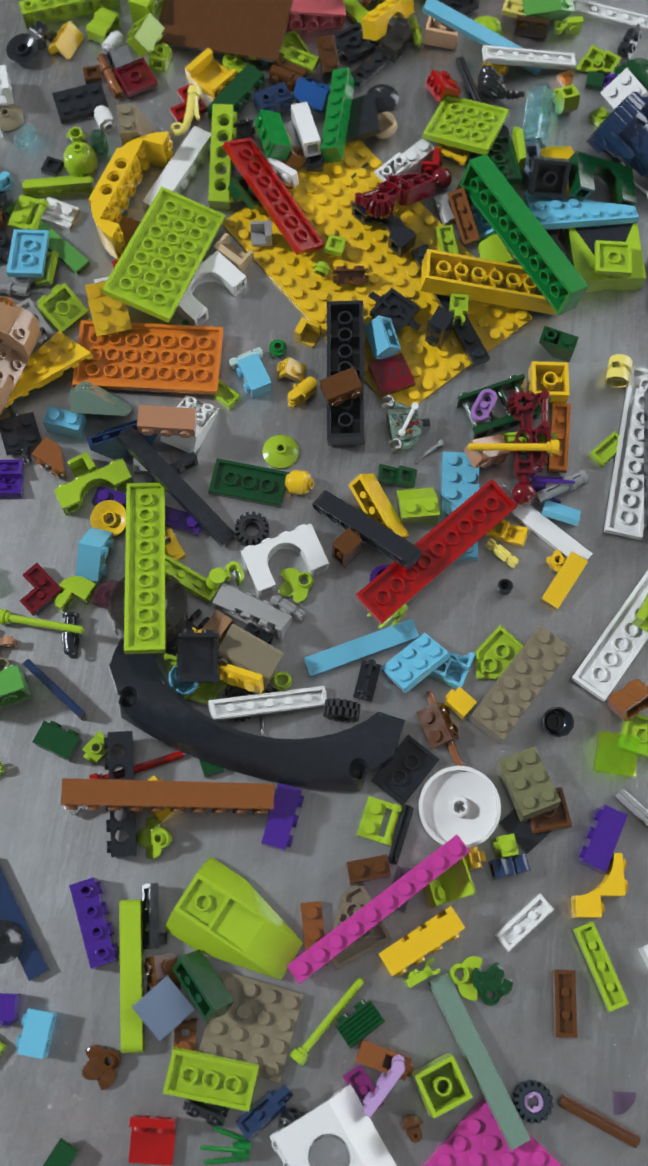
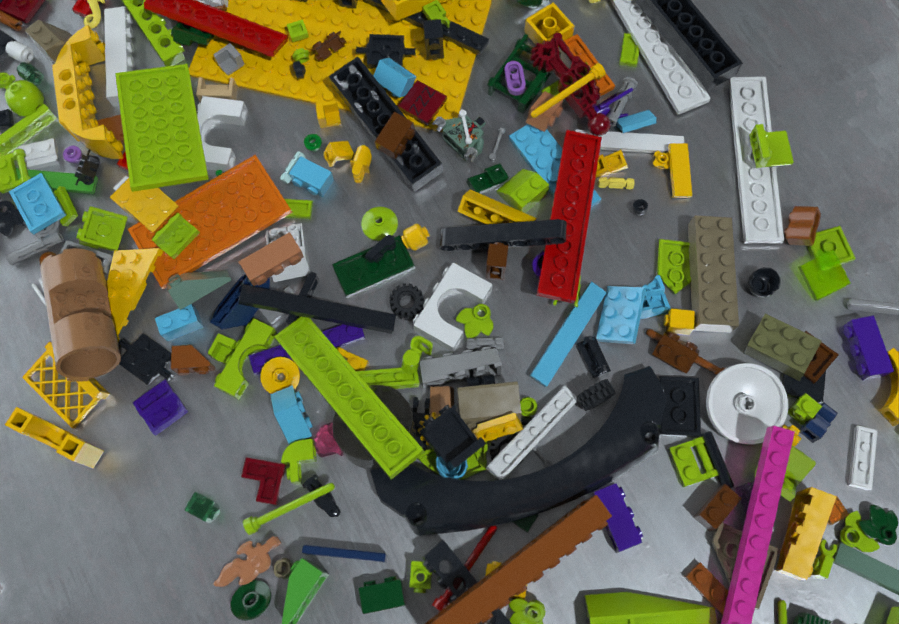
camera: 30 degrees left, 0 degrees up
none -> medium lavender plate [63,146,82,163]
none -> black hinge [74,149,100,185]
none -> lime bracket [152,213,200,259]
none -> black tile [293,61,306,80]
none -> black plate [365,235,396,263]
none -> clear orange tile [828,497,850,525]

